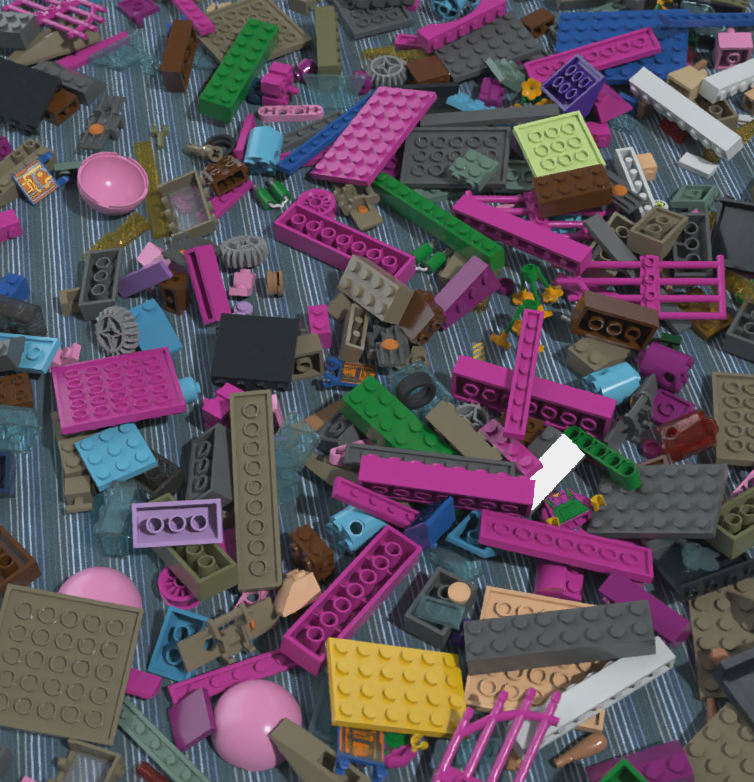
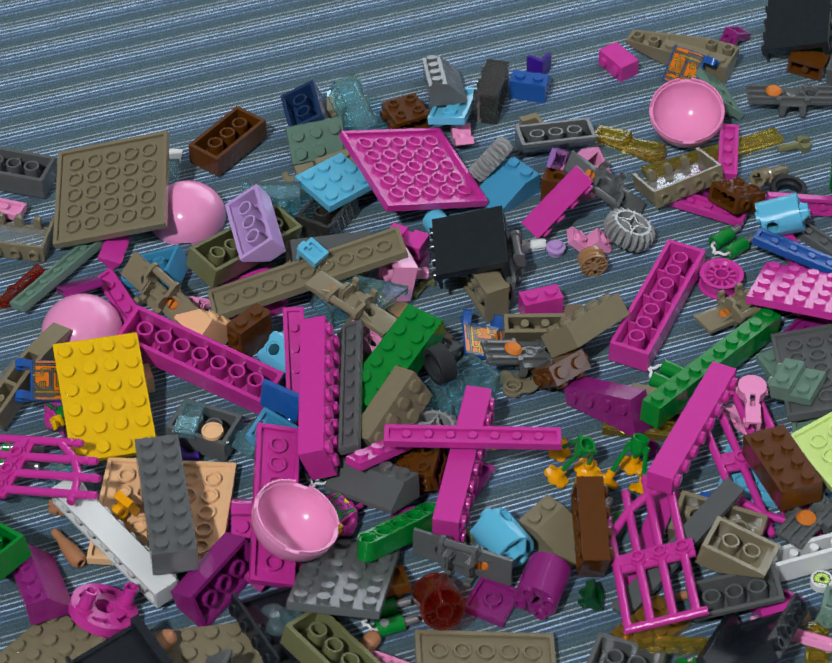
camera: 80 degrees right, 5 degrees down
none -> dark pink piece [68,582,139,638]
none -> light orange tile [111,490,141,520]
none -> bright pink piece [251,479,339,562]
none -> sand green plate [285,116,346,165]
none -> medium azure bracket [296,237,329,268]
none -> dark tan piece [304,270,397,337]
none -> dark pink plate [718,124,739,180]
none -> bright pink piece [735,375,768,428]

